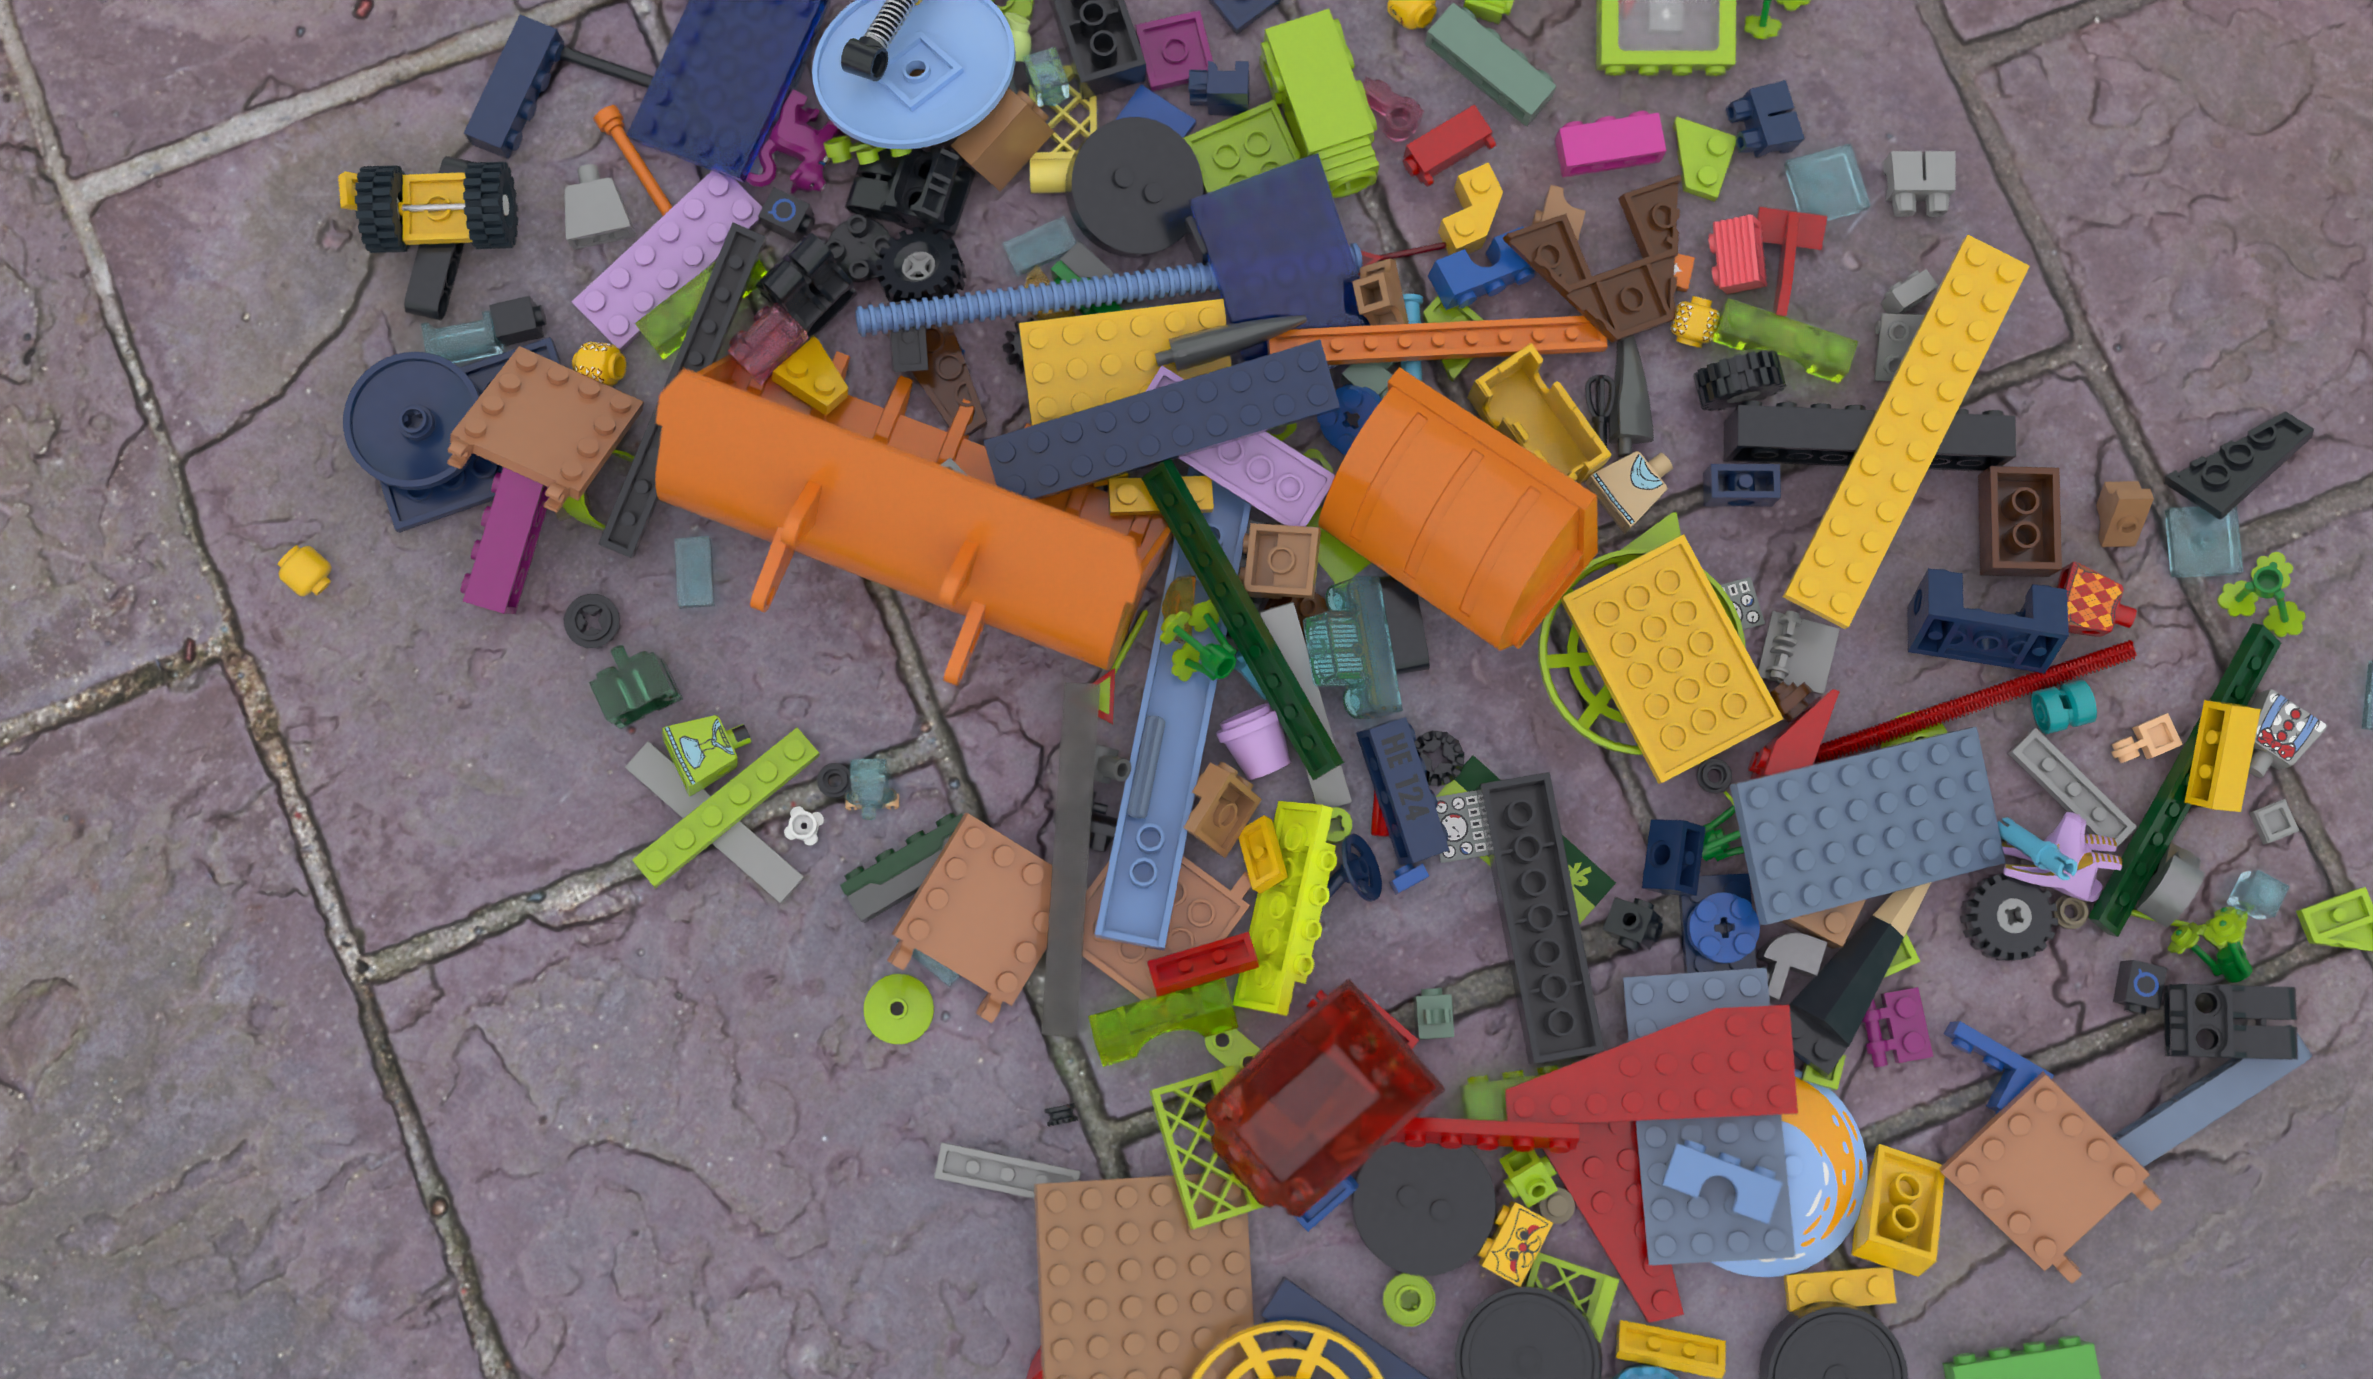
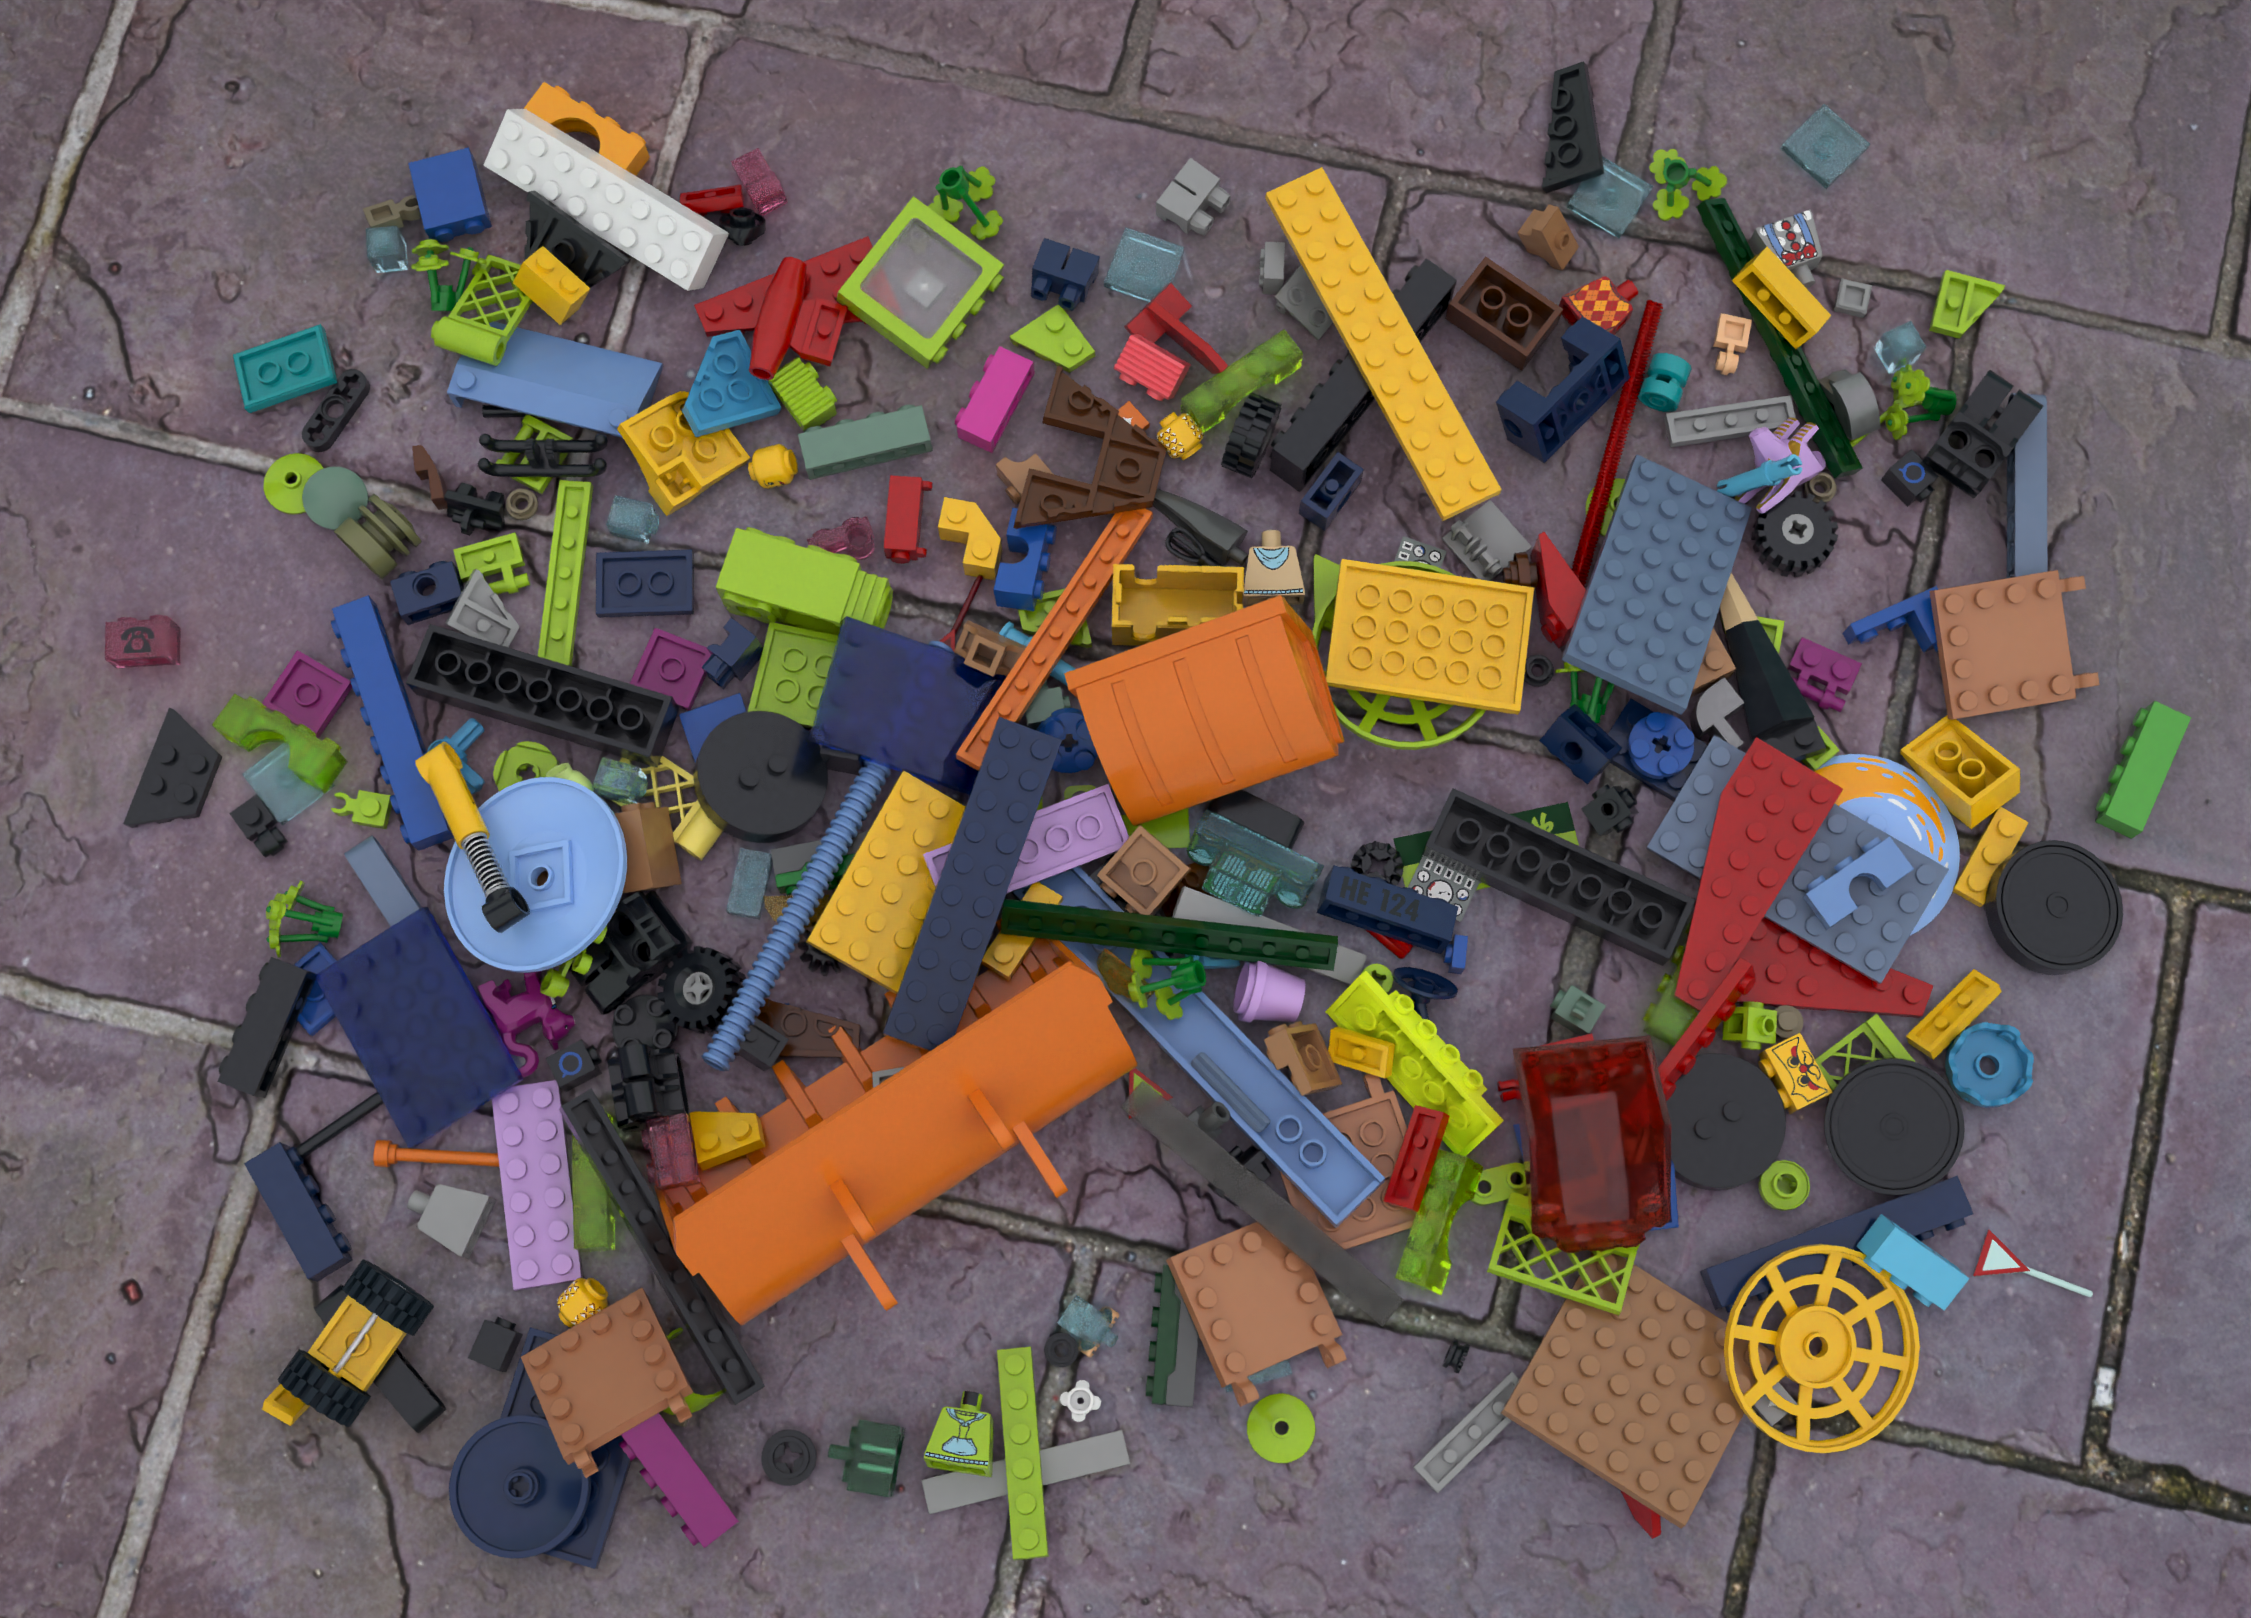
camera: 50 degrees left, 5 degrees down
clear light blue panel [421,311,504,363] -> none
clear light blue plate [675,536,715,609] -> none
dark grey piece [1155,315,1307,371] -> none

